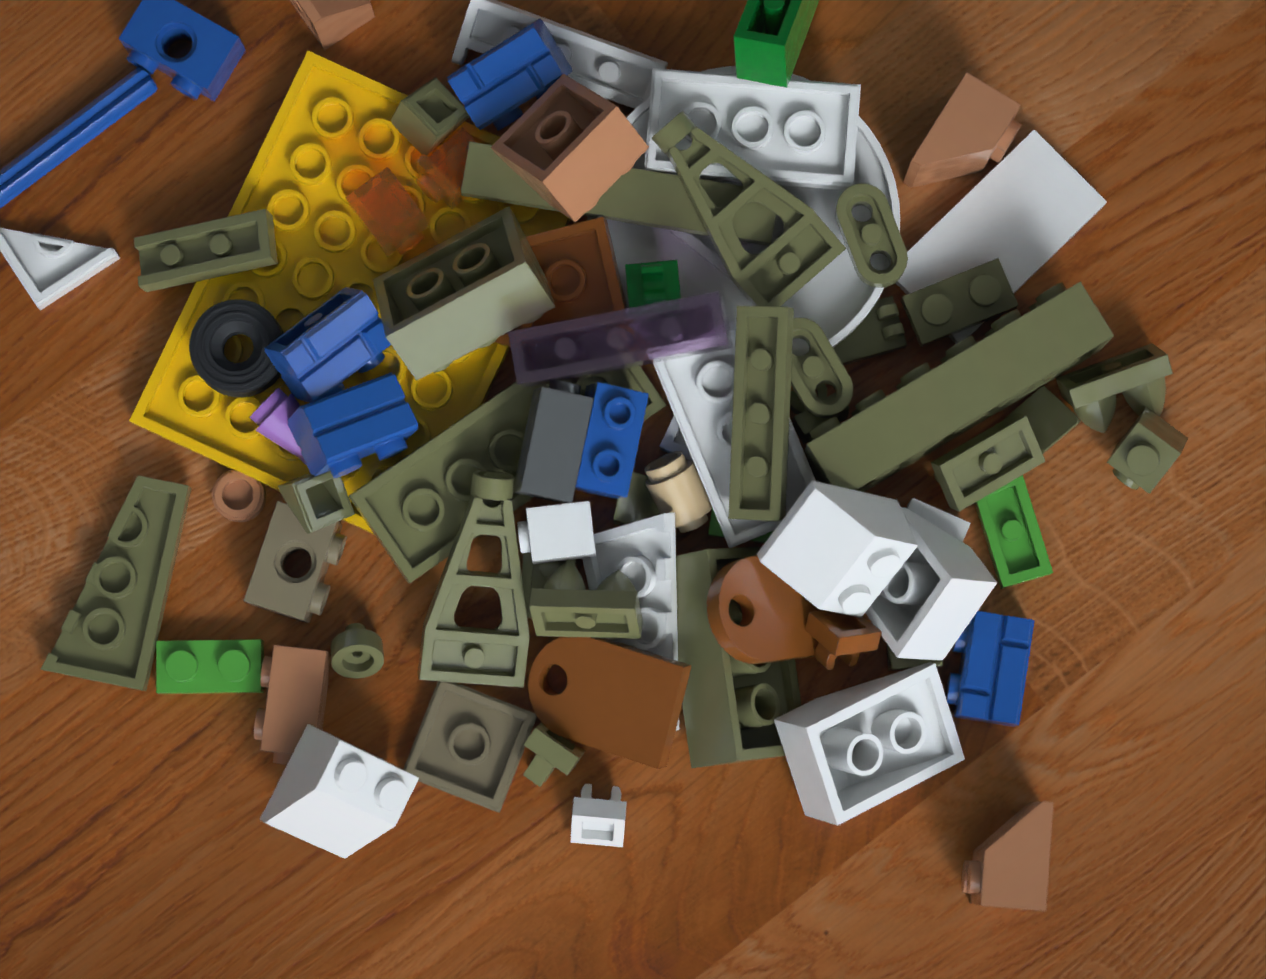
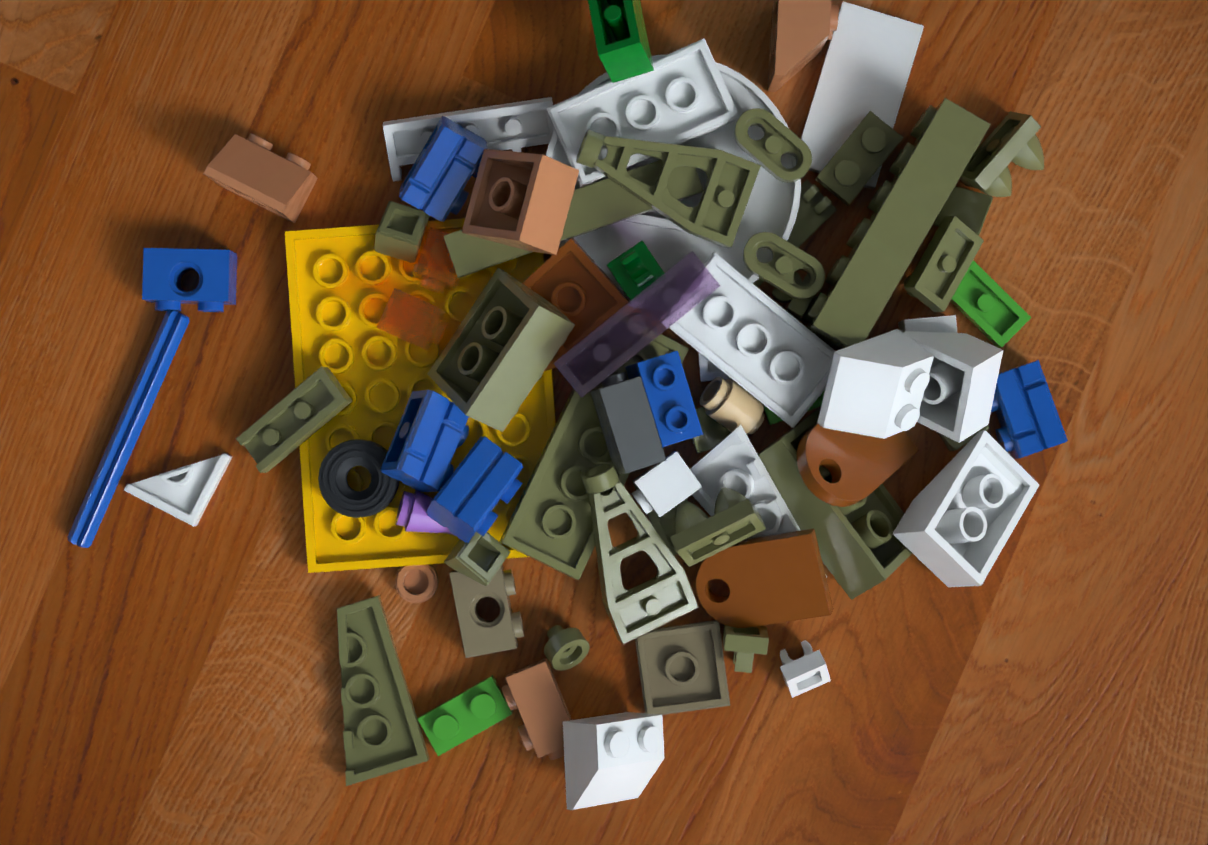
camera: 35 degrees left, 5 degrees up
olive plate [728,306,794,521] -> none
dark orange tile [805,610,882,670] -> none
nougat slope [961,801,1054,911] -> none
olive brick [1107,407,1188,494] -> none

